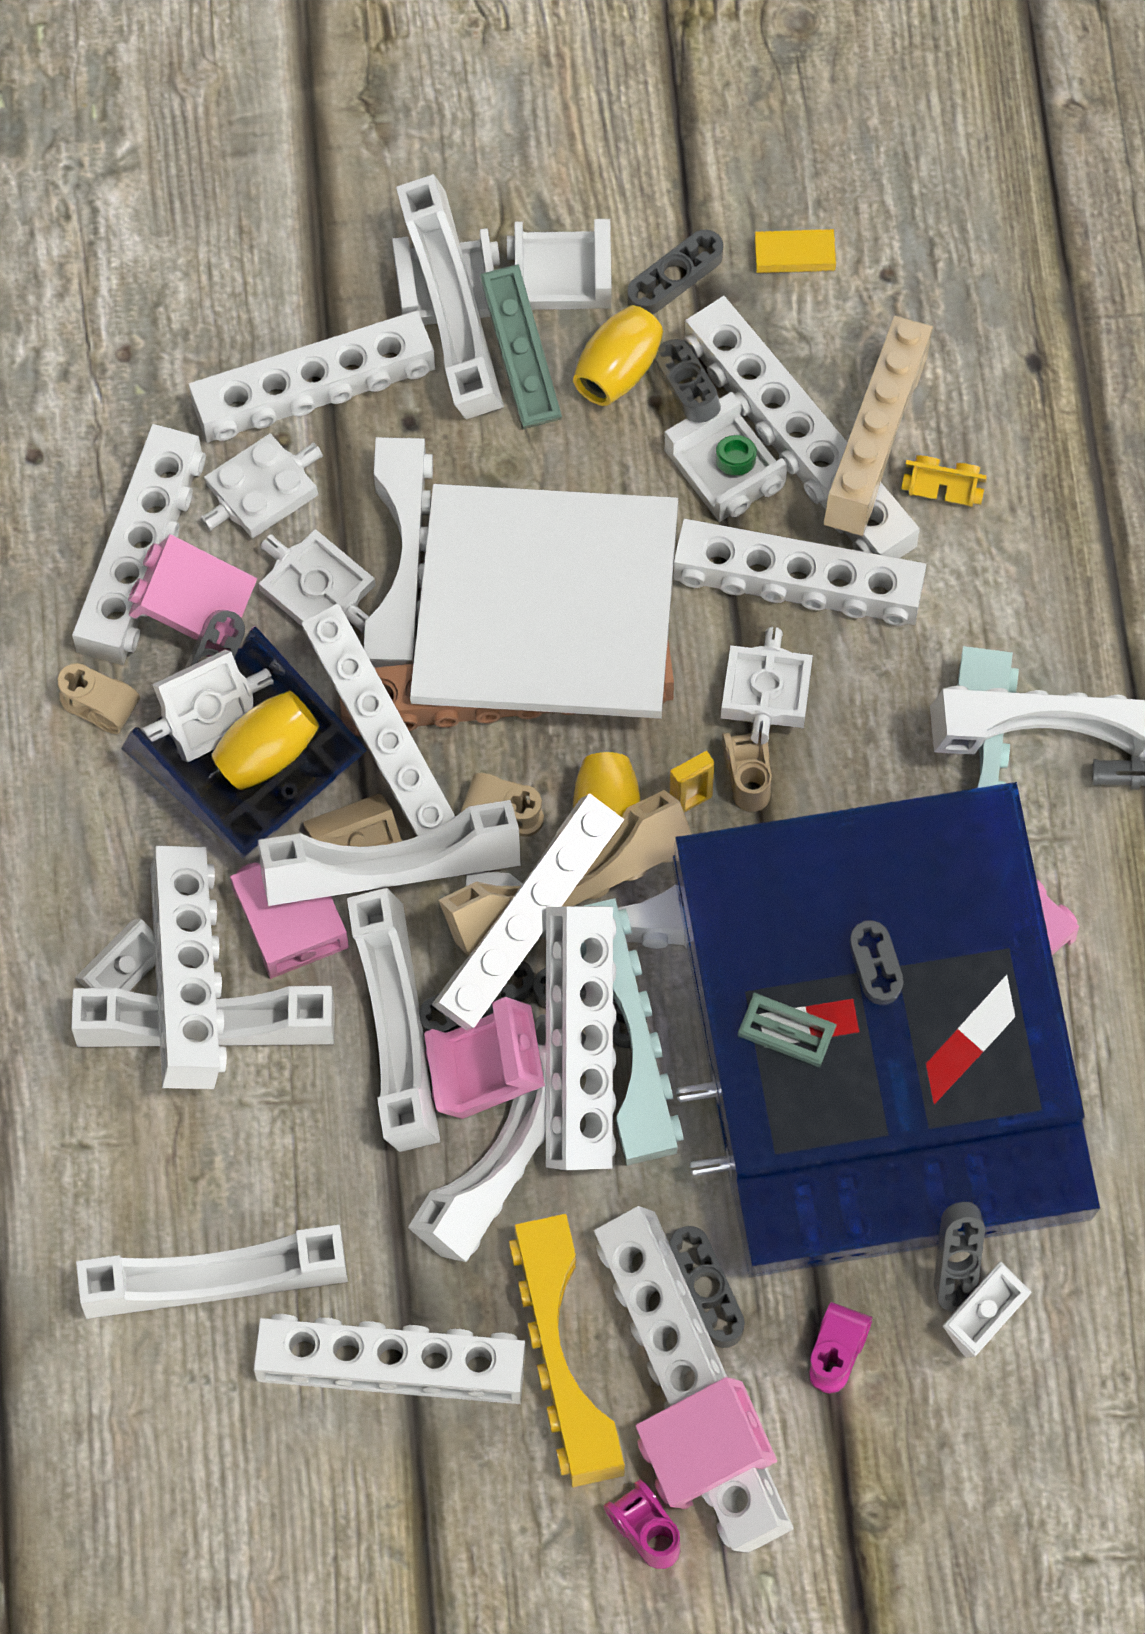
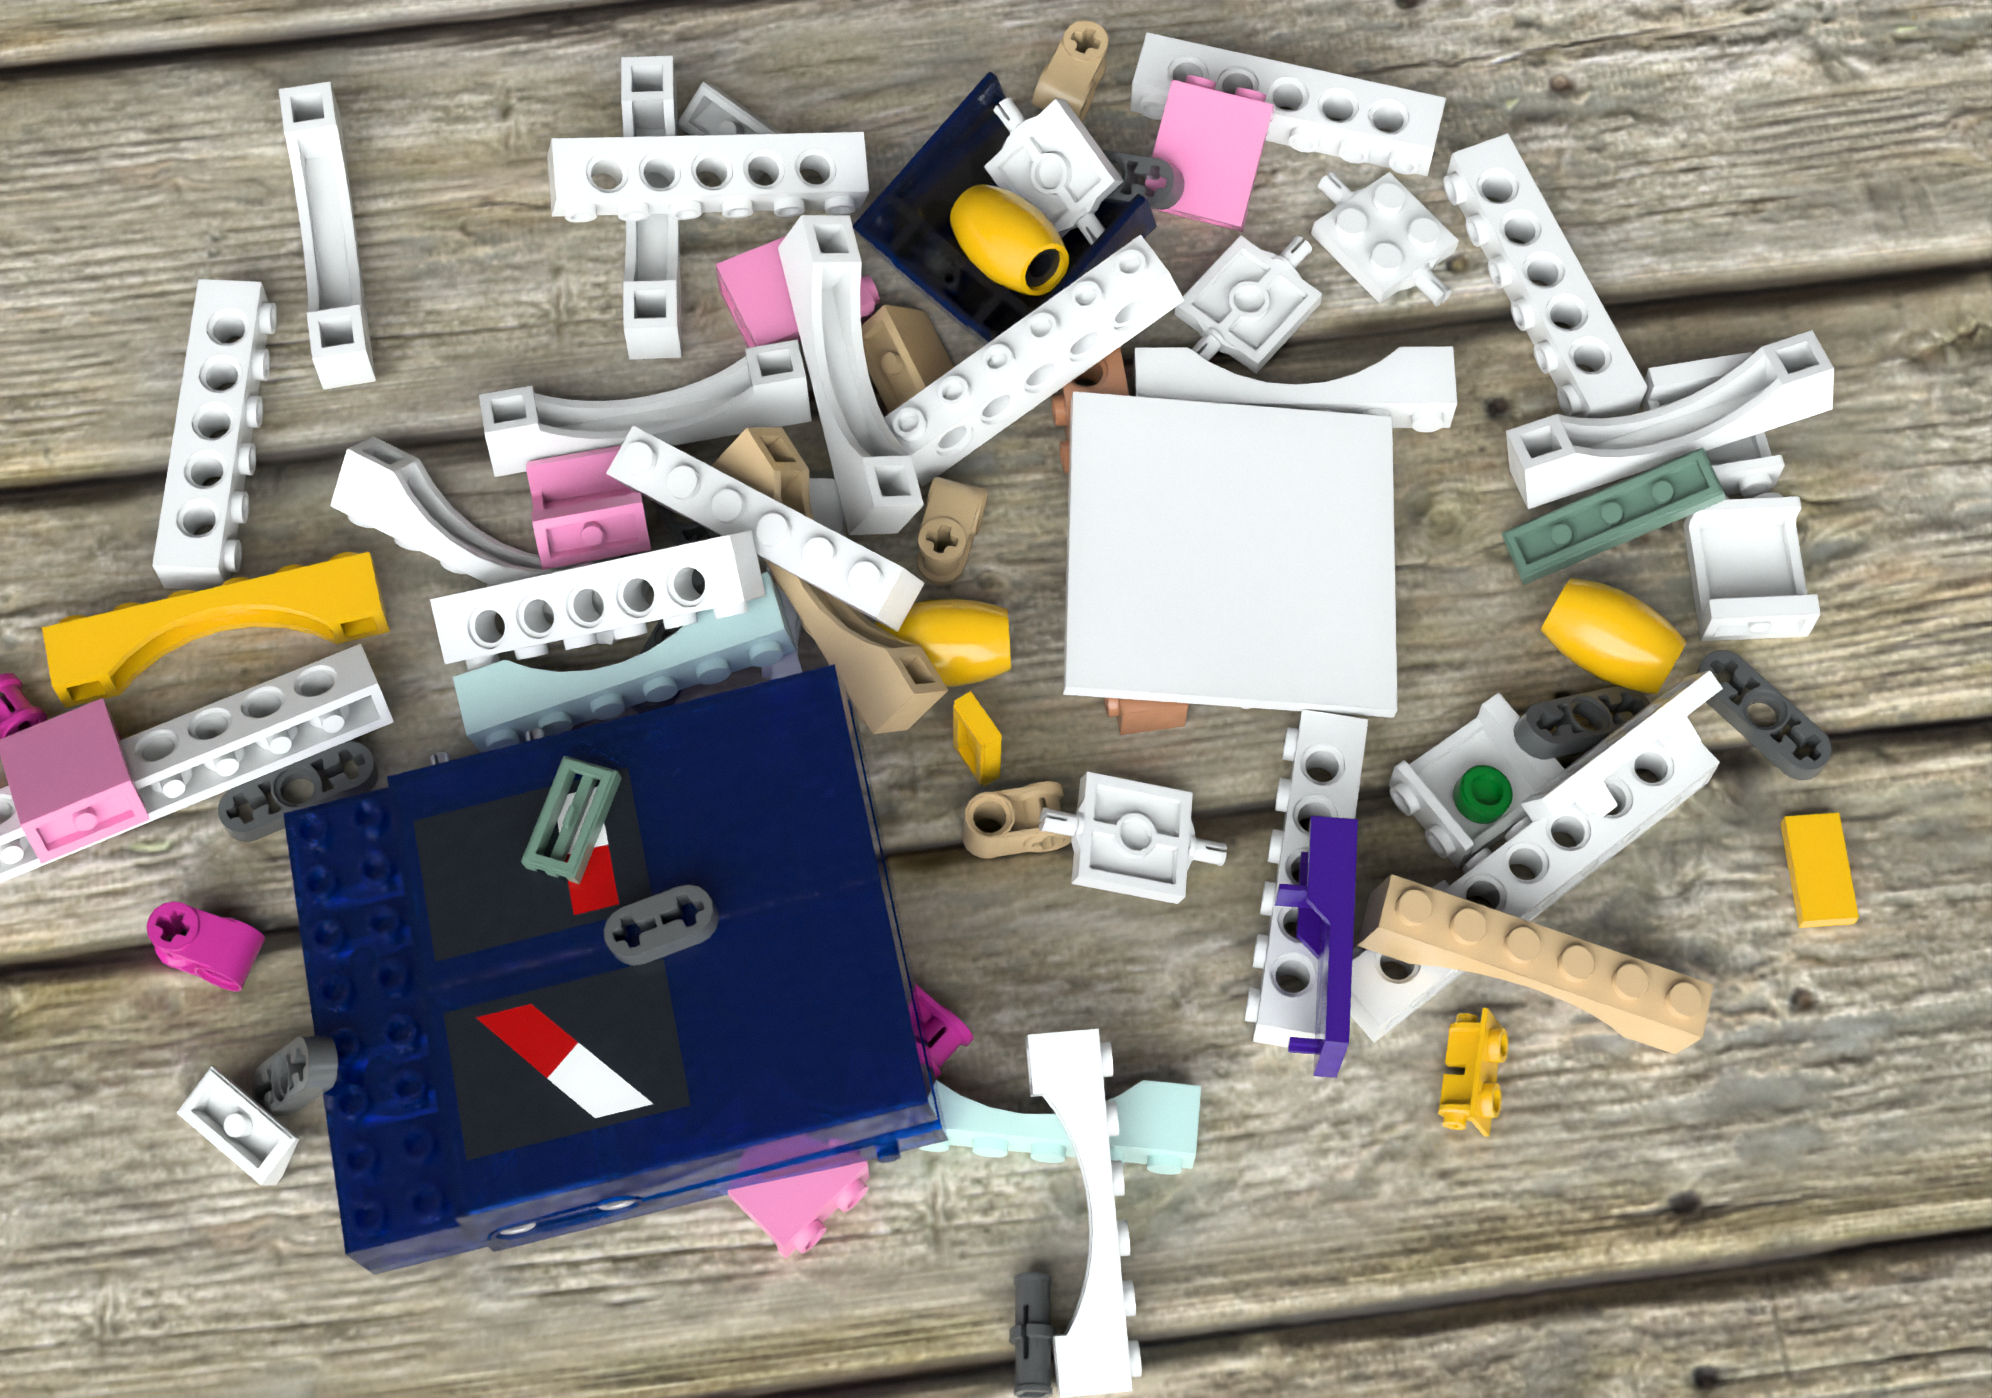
camera: 85 degrees right, 0 degrees up
none -> dark purple piece [1275,816,1358,1078]
none -> white hinge [1520,670,1723,822]

